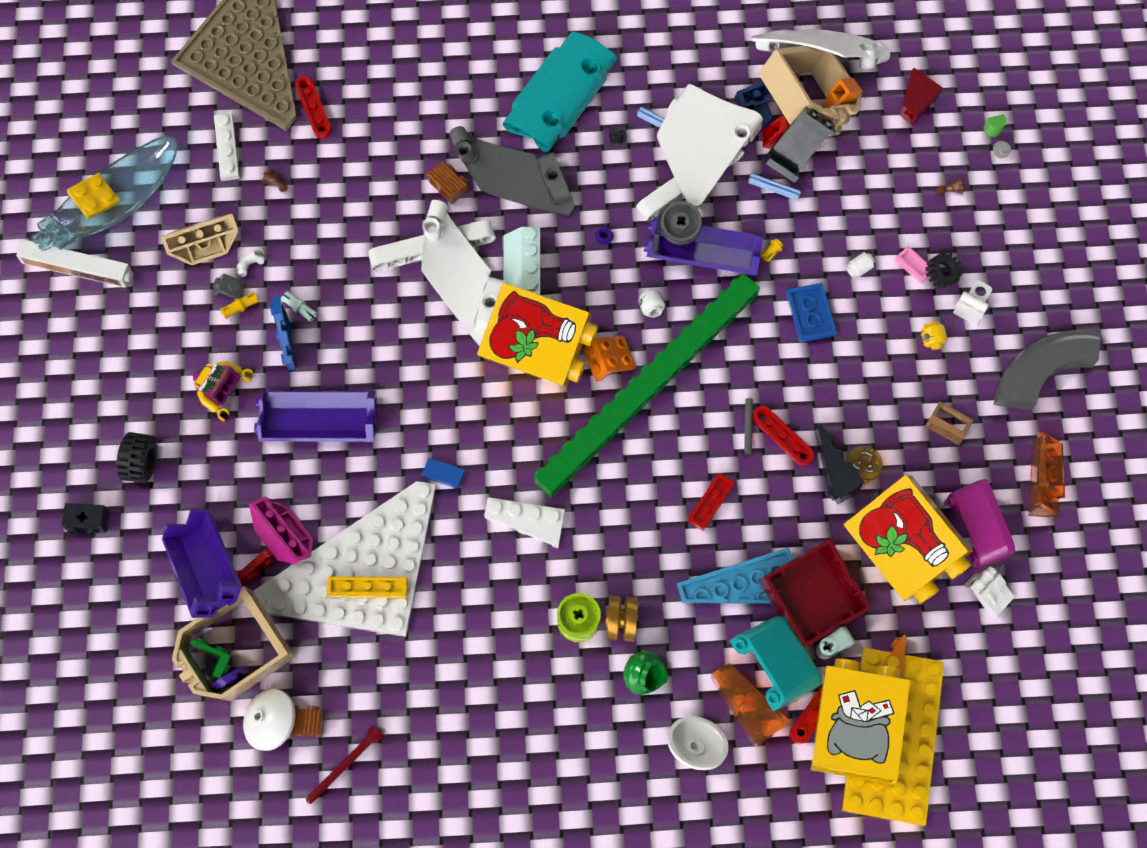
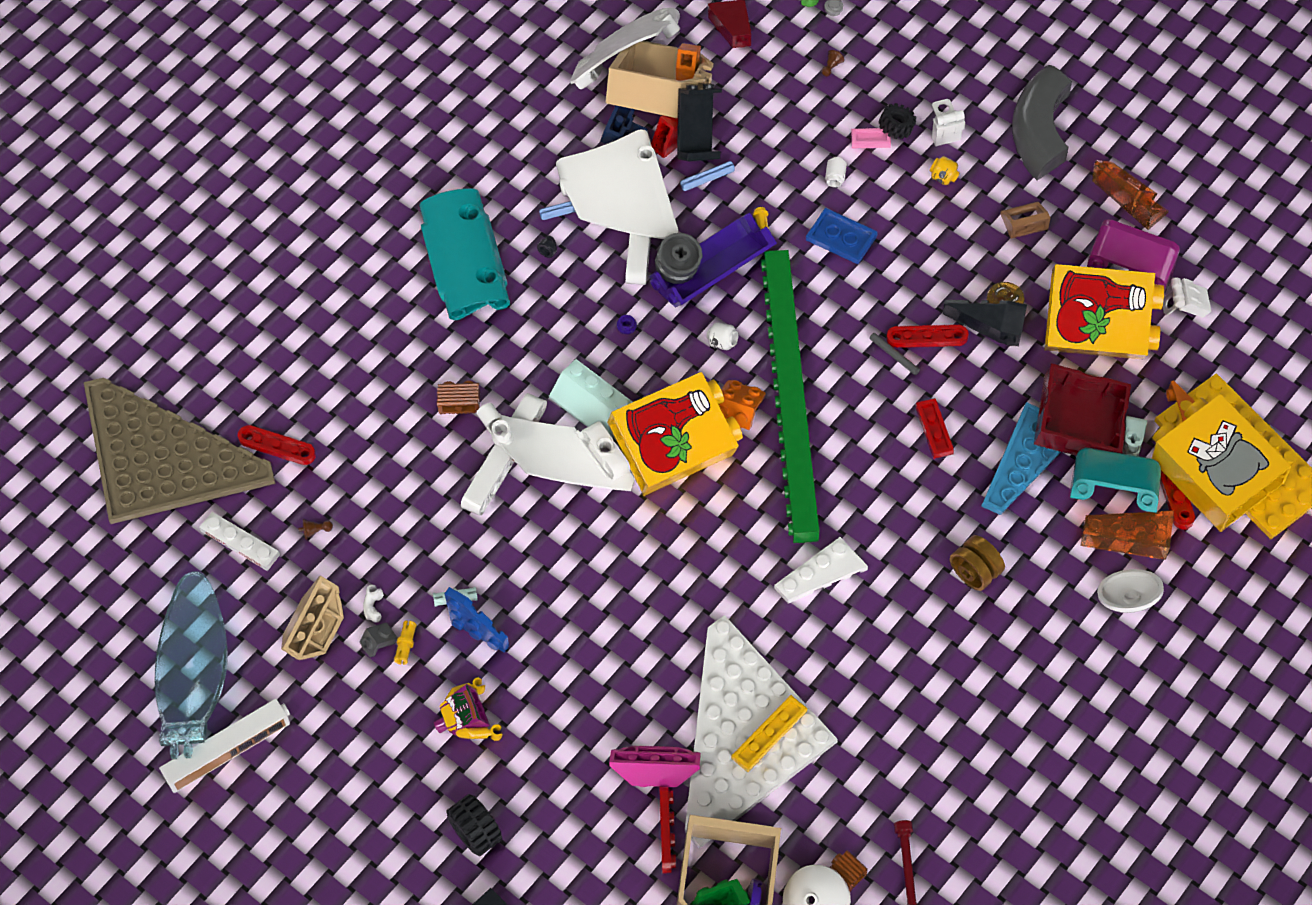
camera: 45 degrees left, 10 degrees down
yellow plate [67,173,120,220] -> none
dark purple panel [162,509,242,618] -> none
dark purple panel [254,391,377,442] -> none
blue tile [422,458,465,489] -> none
dark grey panel [450,126,575,216] -> none
lime wheel [557,593,601,642] -> none
green helmet [623,650,669,695] -> none

